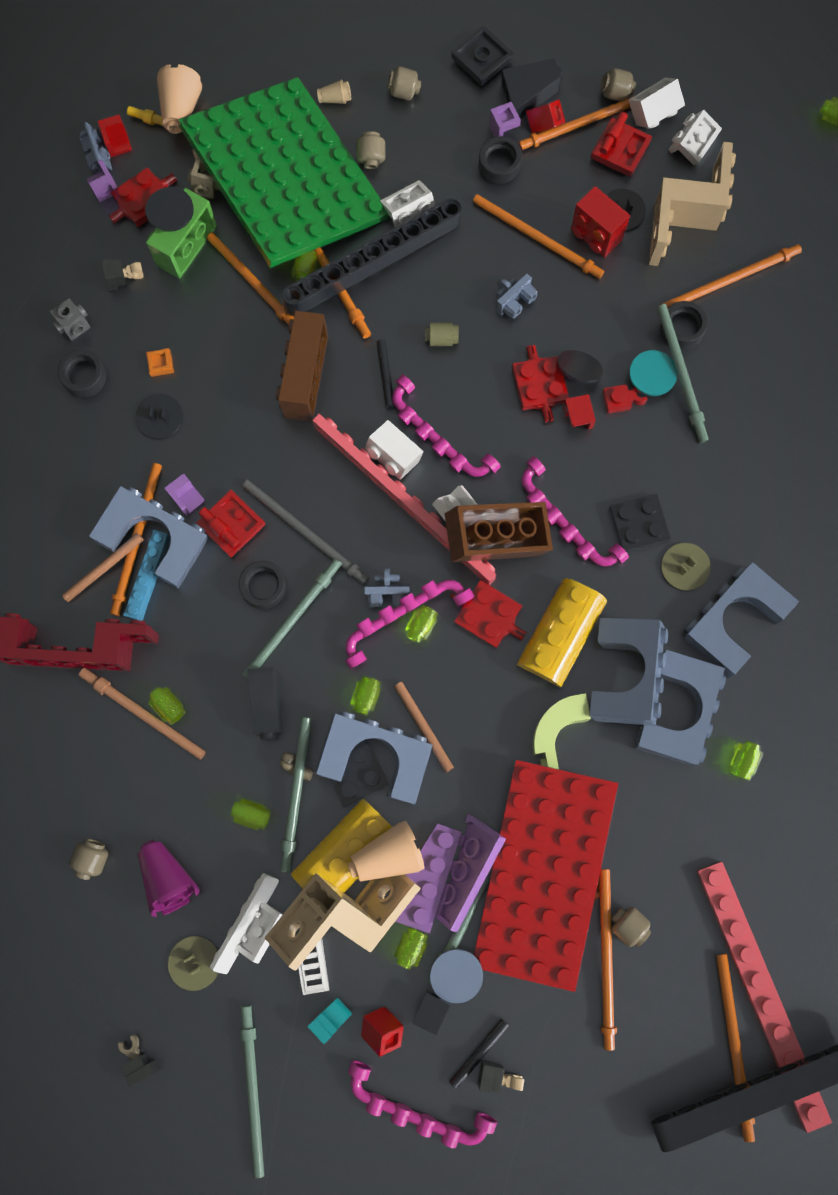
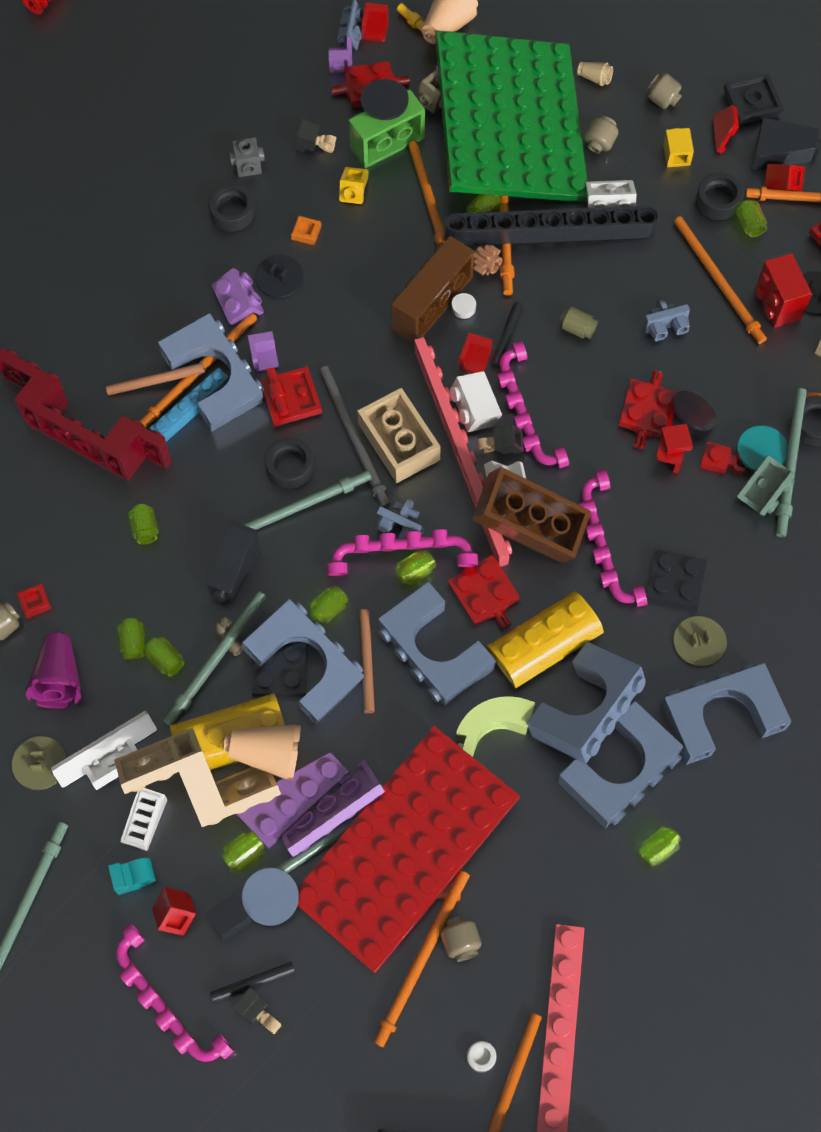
camera: 25 degrees right, 10 degrees down
nougat bar [79,668,206,760] -> none
medium lavender panel [489,102,521,137] -> none
none -> red tile [17,583,52,618]
none -> clear neon green brick [117,618,146,659]
none -> medium lavender bracket [211,268,264,326]
none -> yellow bracket [339,167,369,204]
none -> tan brick [357,388,441,483]
none -> sand blue arch [378,582,496,707]
none -> white tile [452,293,476,319]
none -> red panel [459,333,493,374]
none -> white tile [467,1041,496,1072]
none -> nougat gear [474,245,502,275]
none -> pearl dark grey piece [478,424,524,454]
none -> red tile [661,424,693,454]
none -> yellow brick [663,128,694,167]
none -> red tile [713,105,739,154]
none -> clear neon green brick [736,200,767,237]
none -> sand green bracket [736,455,795,516]

